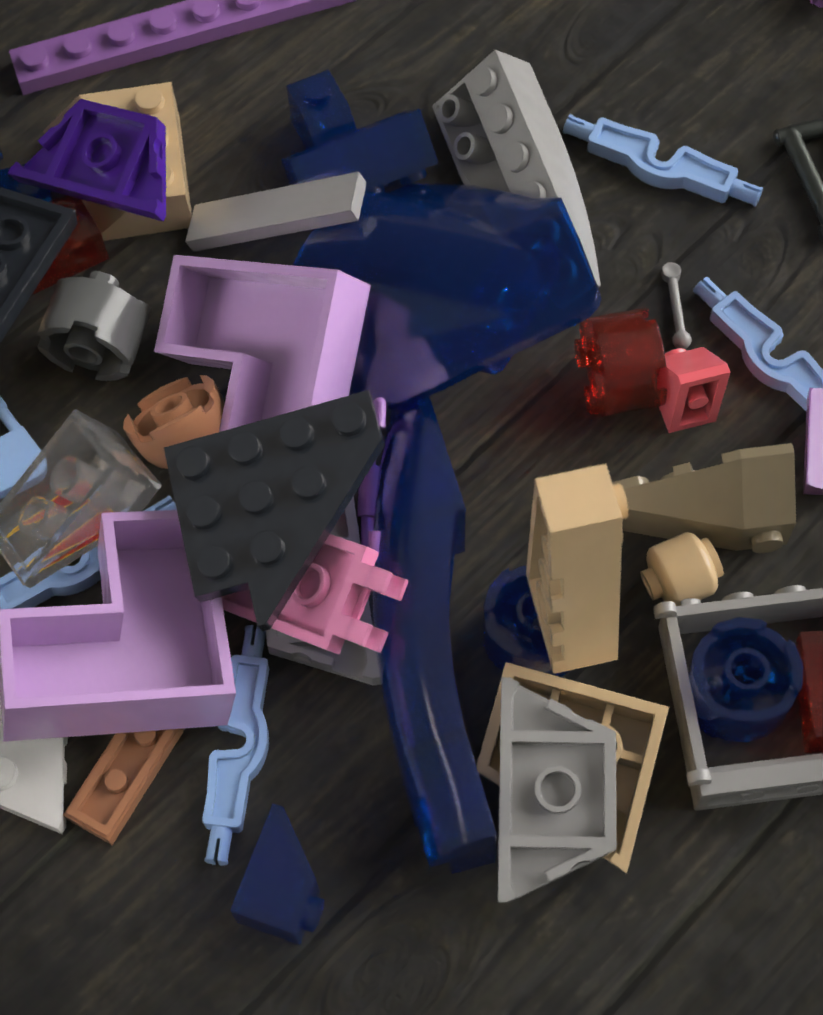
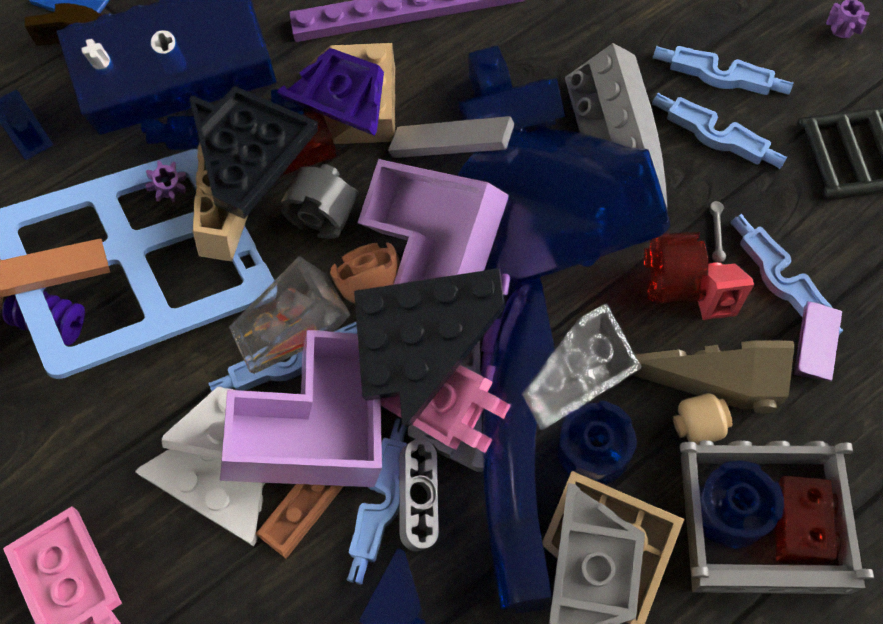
camera: 10 degrees right, 0 degrees up
tan wedge [526,464,629,674] -> none
none -> light grey beam [399,439,438,551]
none -> clear wedge [522,303,642,430]
none -> light blue piece [653,46,794,95]

